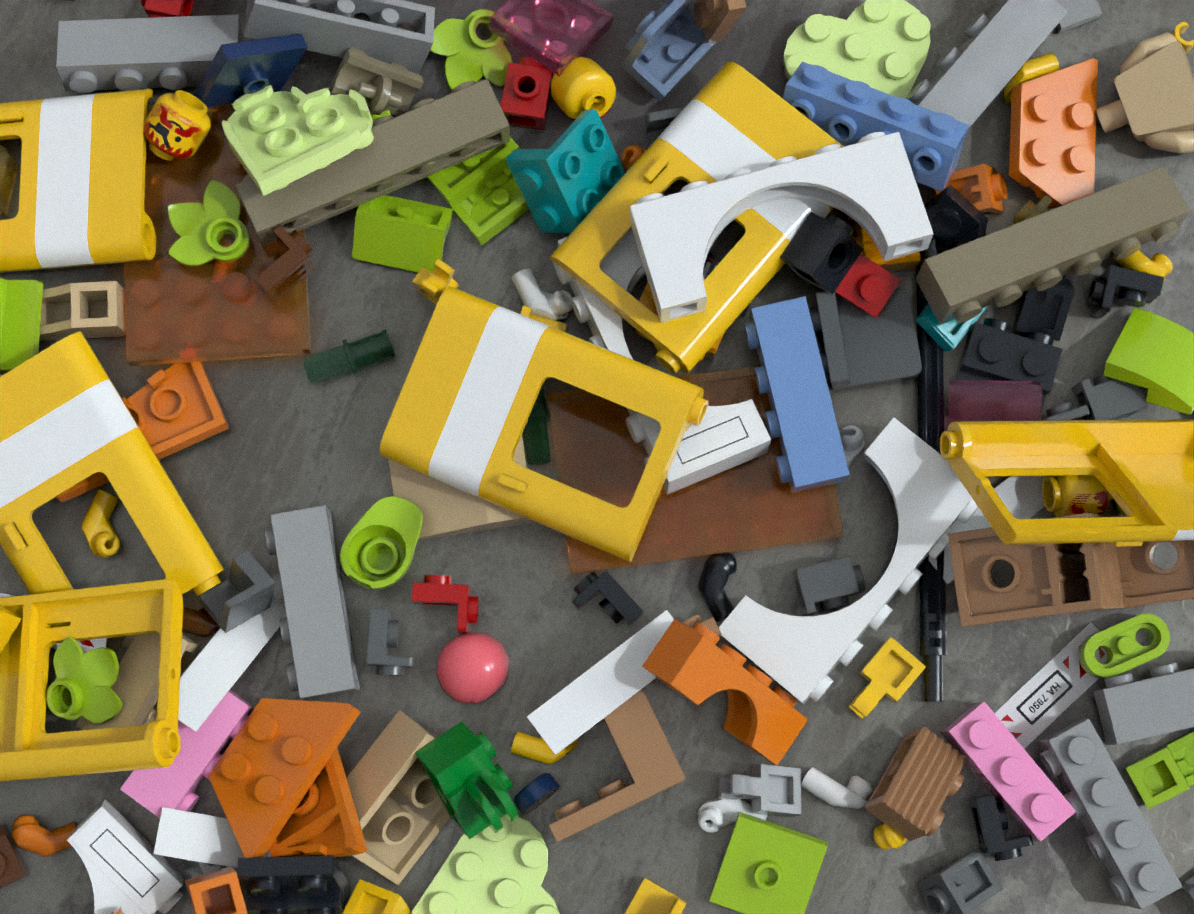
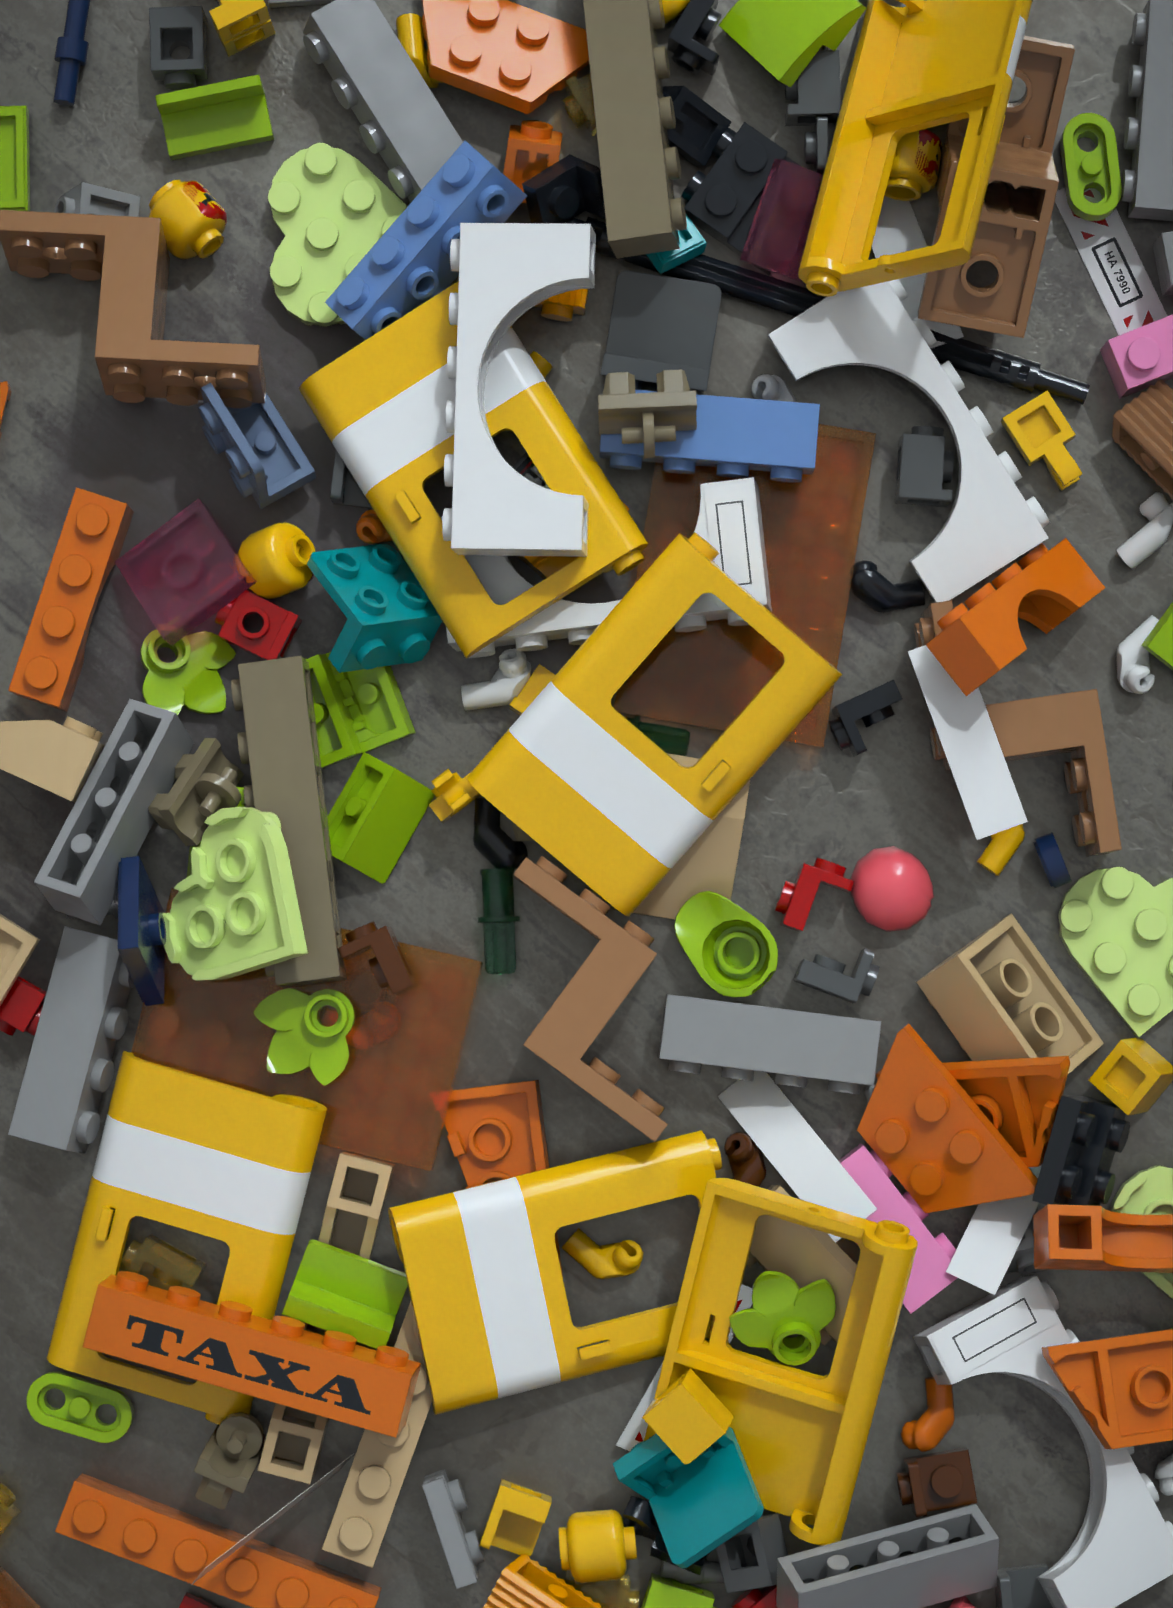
camera: 75 degrees left, 5 degrees up
yellow head [143,90,211,161] -> none
dark grey panel [200,550,275,633] -> none
green brick [415,721,519,840] -> none
light grey plate [718,764,801,817] -> none
black brick [780,212,864,295] -> none
red bracket [835,254,901,318] -> none
none -> black arm [473,798,528,871]
none -> medium nougat bracket [513,856,668,1142]
none -> dark tan hips [598,369,697,459]

